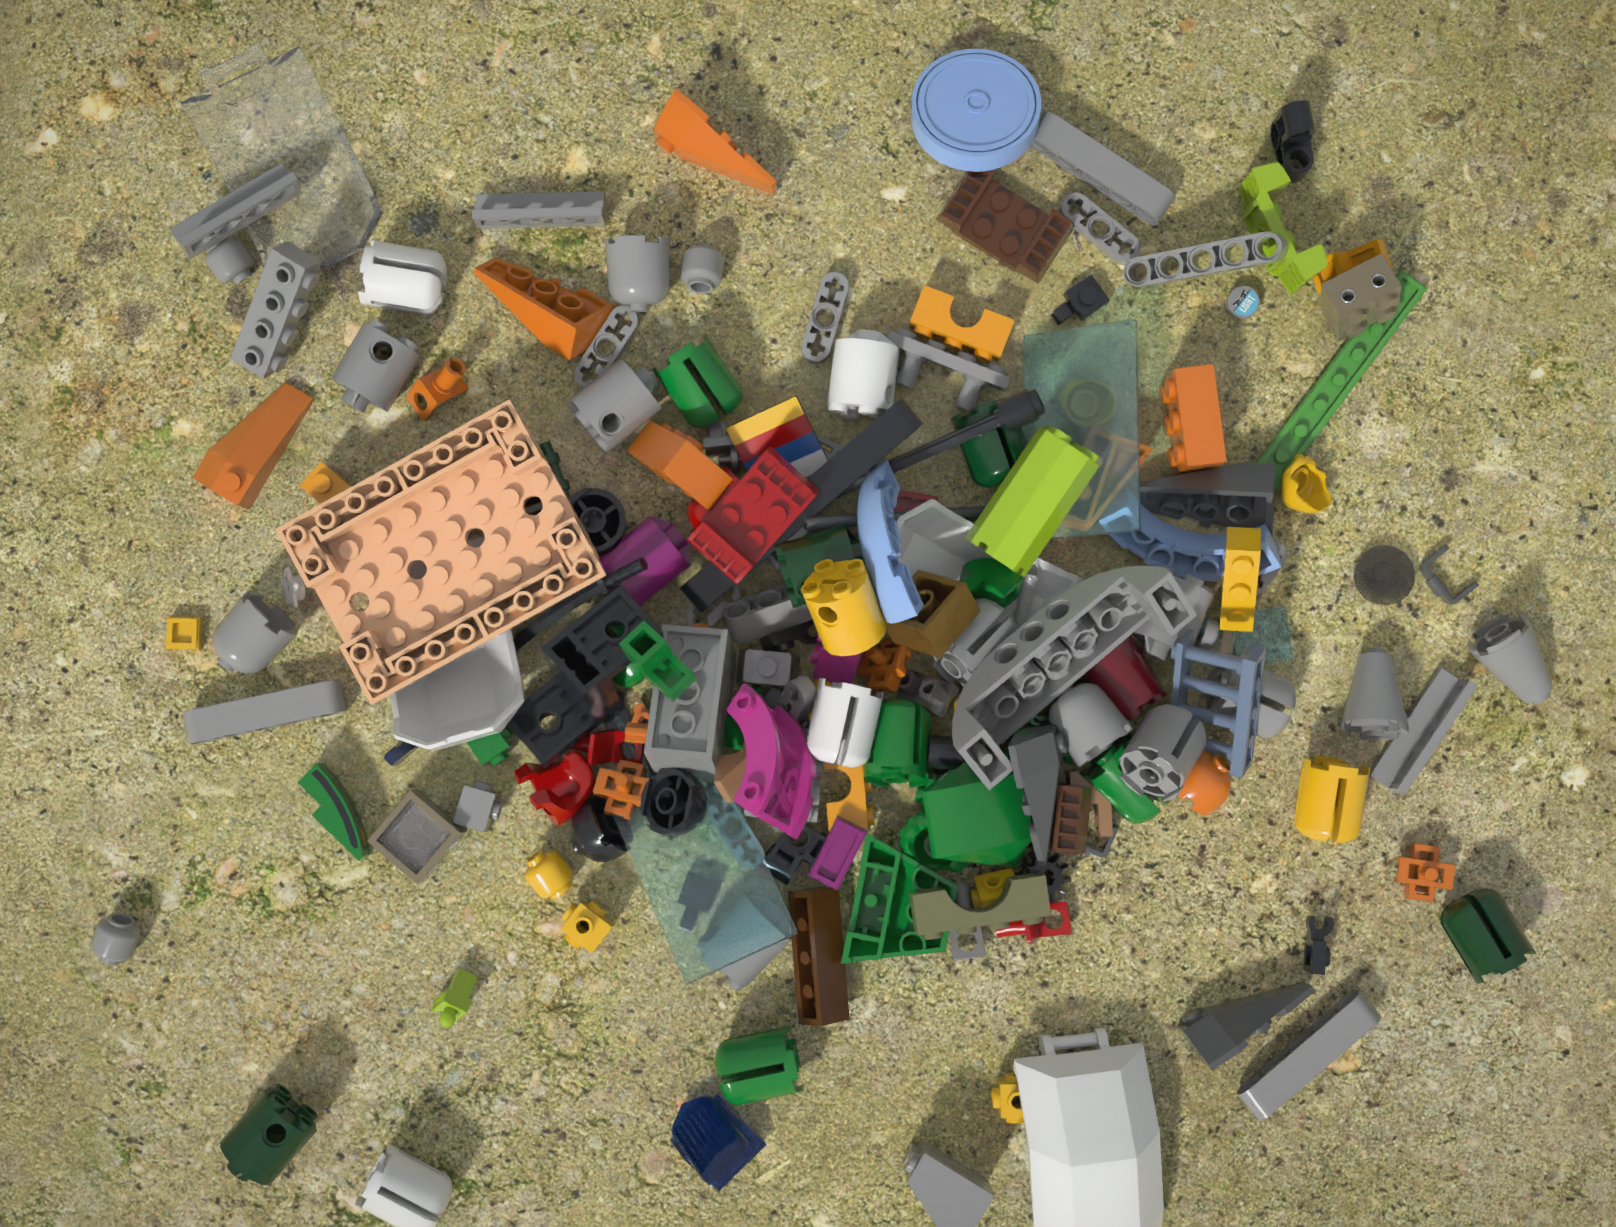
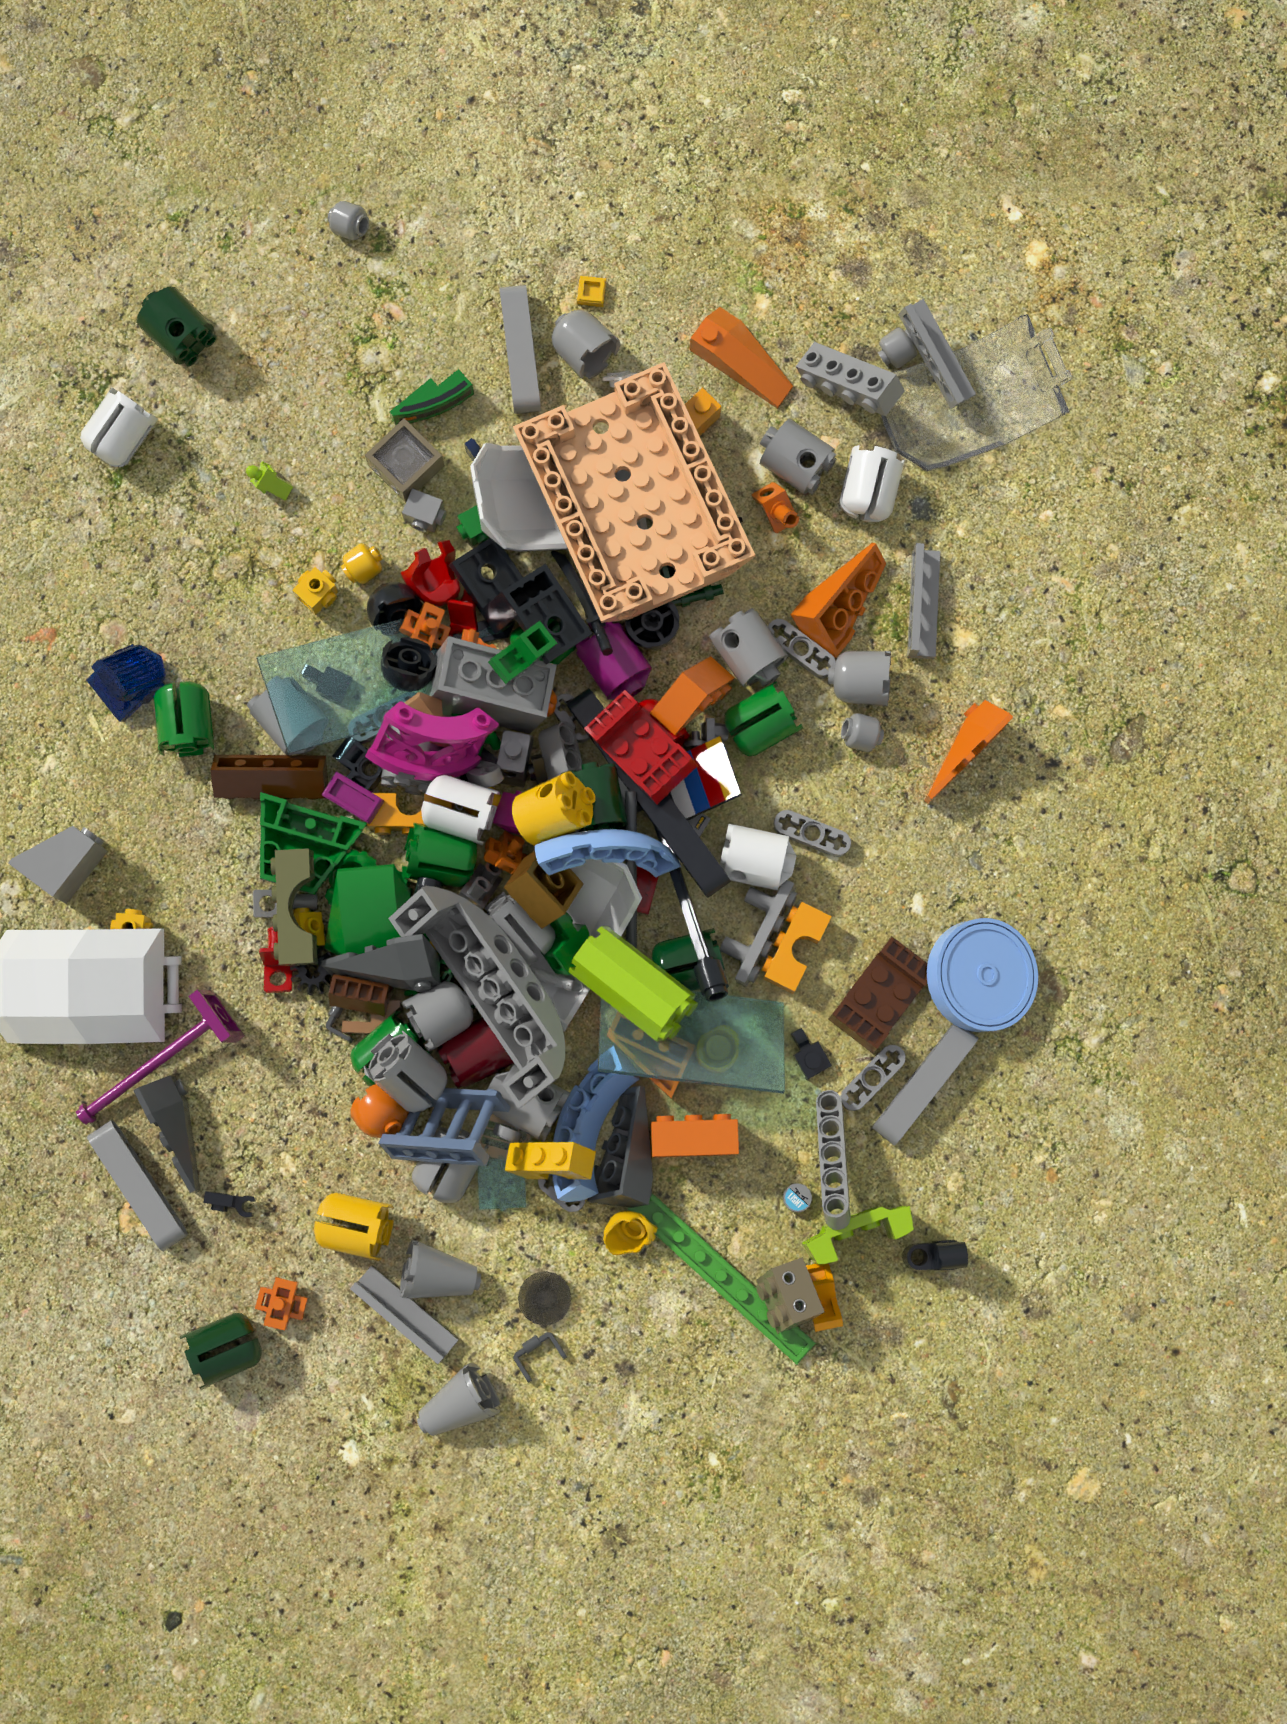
camera: 90 degrees right, 5 degrees down
none -> magenta tile [76,989,245,1125]

